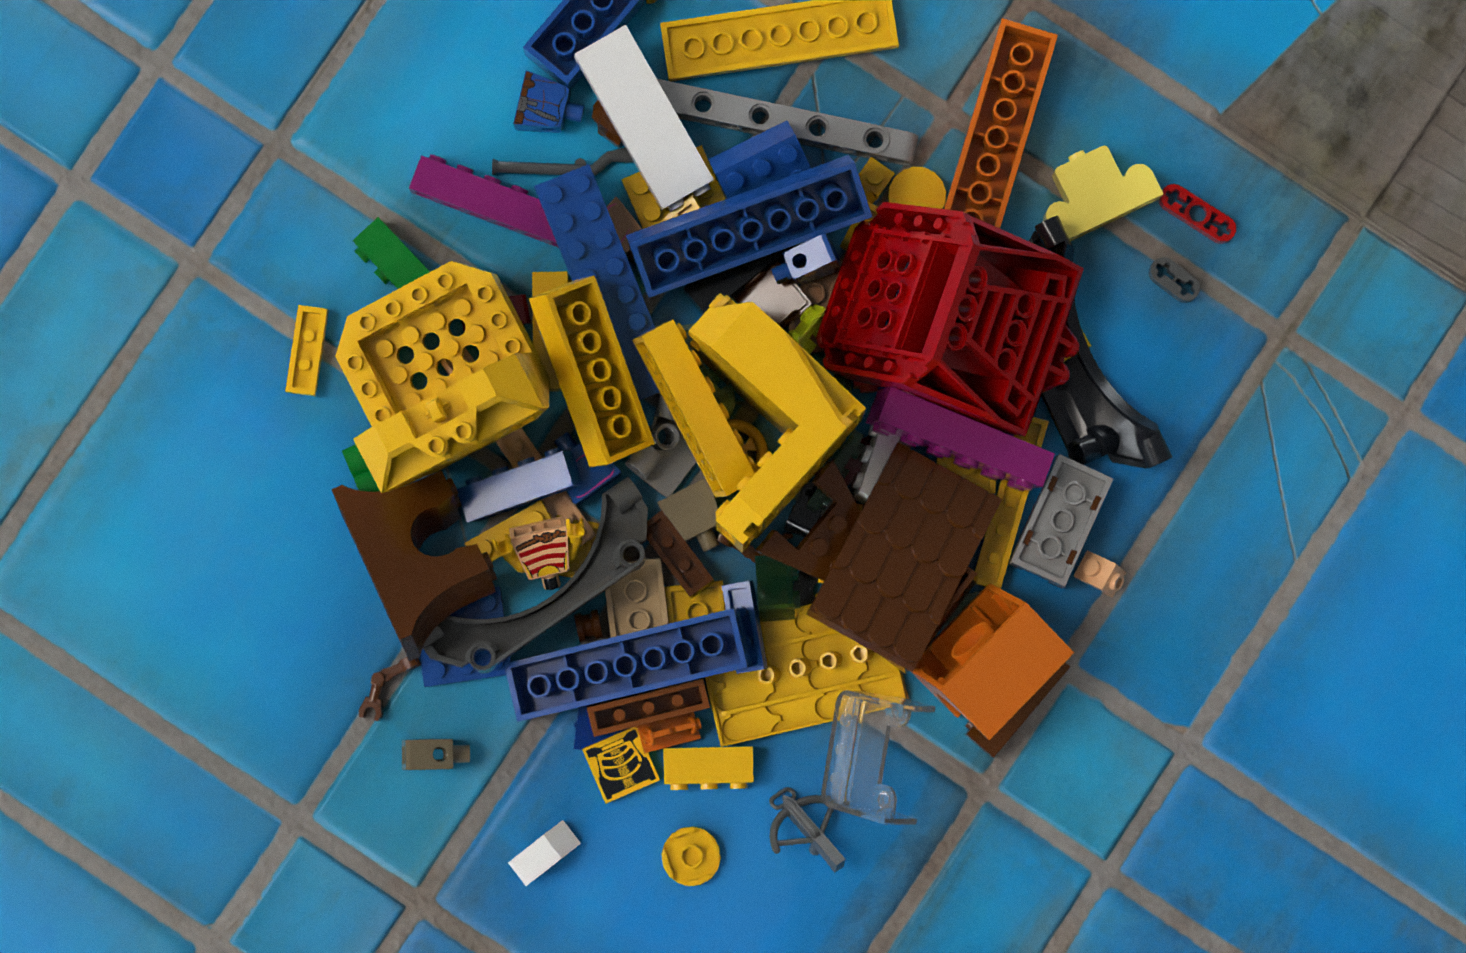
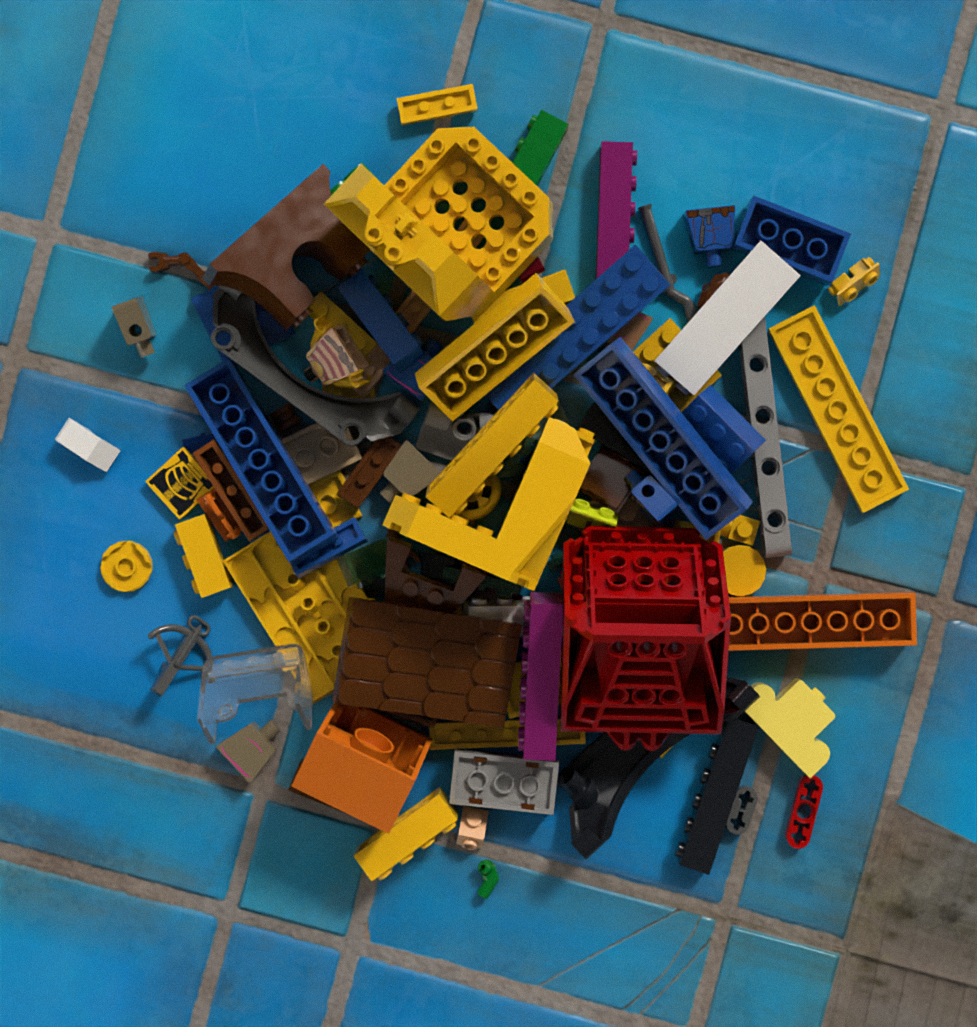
camera: 75 degrees right, 5 degrees up
none -> dark tan torso [216,719,281,783]
none -> yellow brick [353,787,458,881]
none -> green arm [477,860,499,899]
none -> black brick [675,718,759,875]

